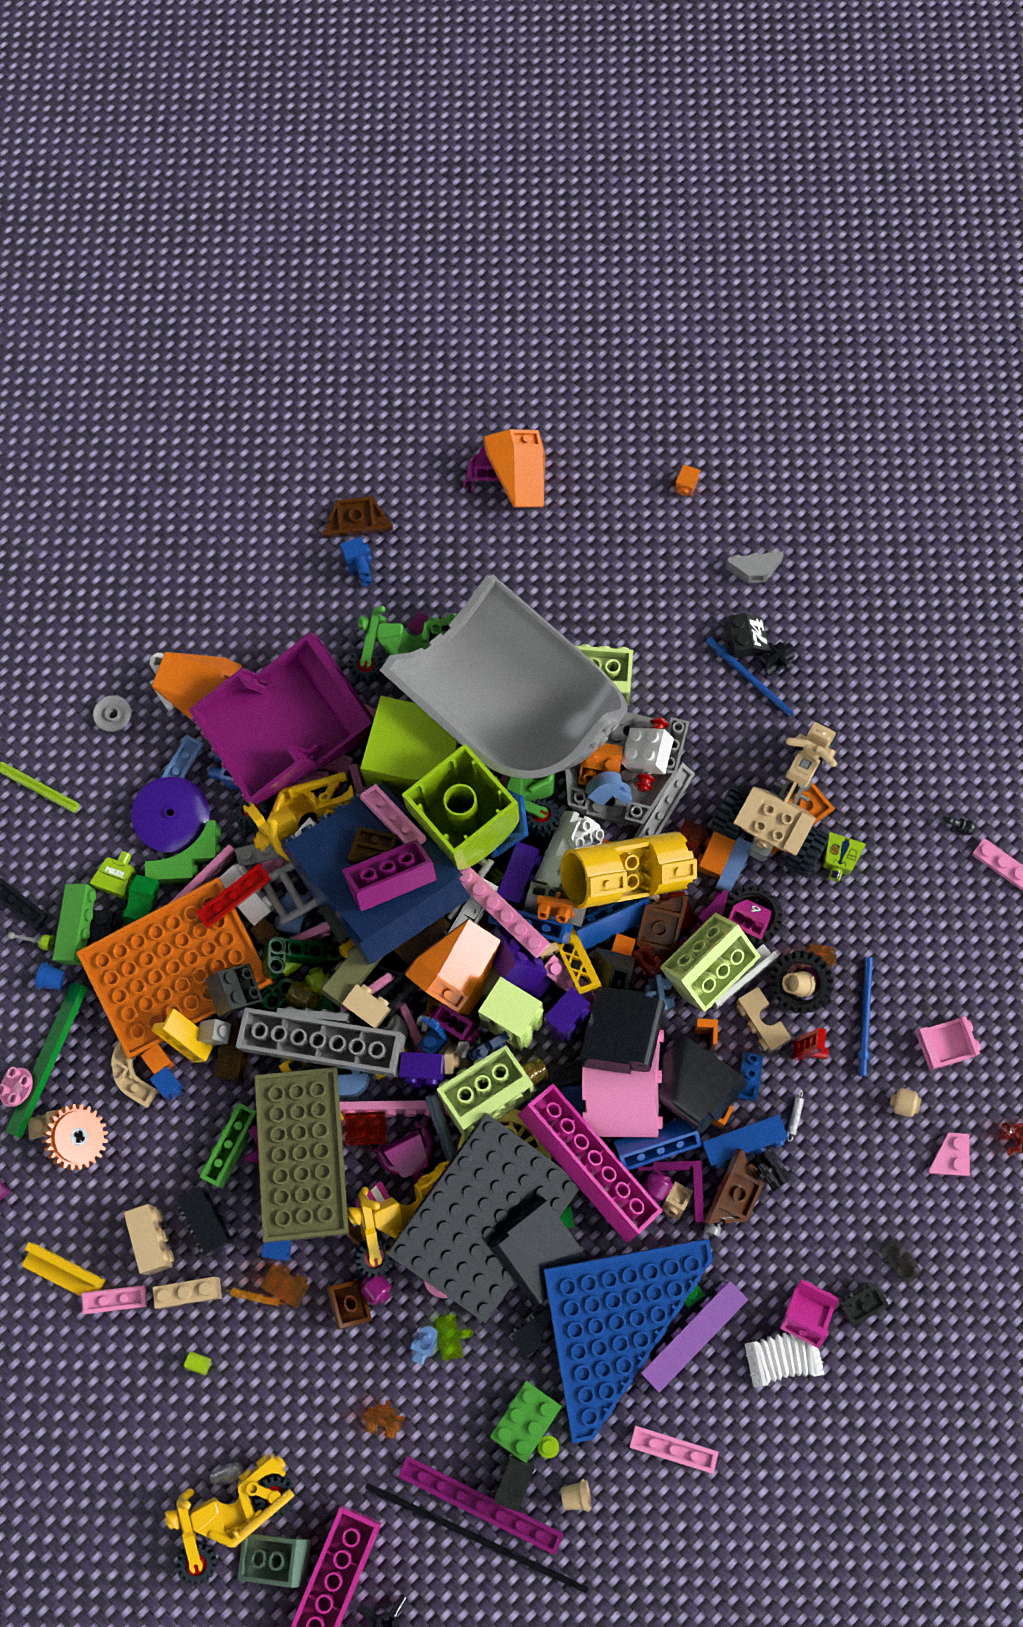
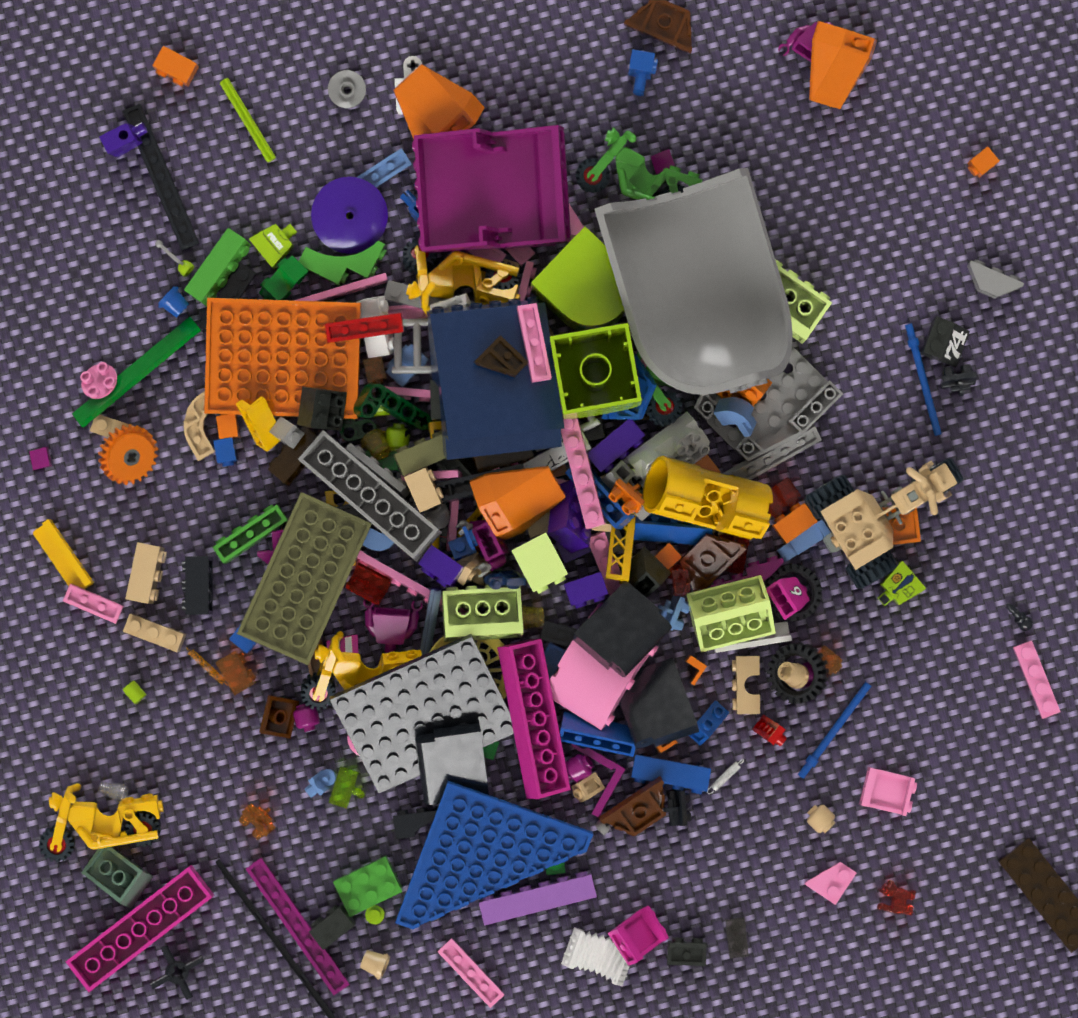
camera: 25 degrees right, 15 degrees up
magenta slope [342,839,437,912] -> none
white brick [621,717,674,793] -> none

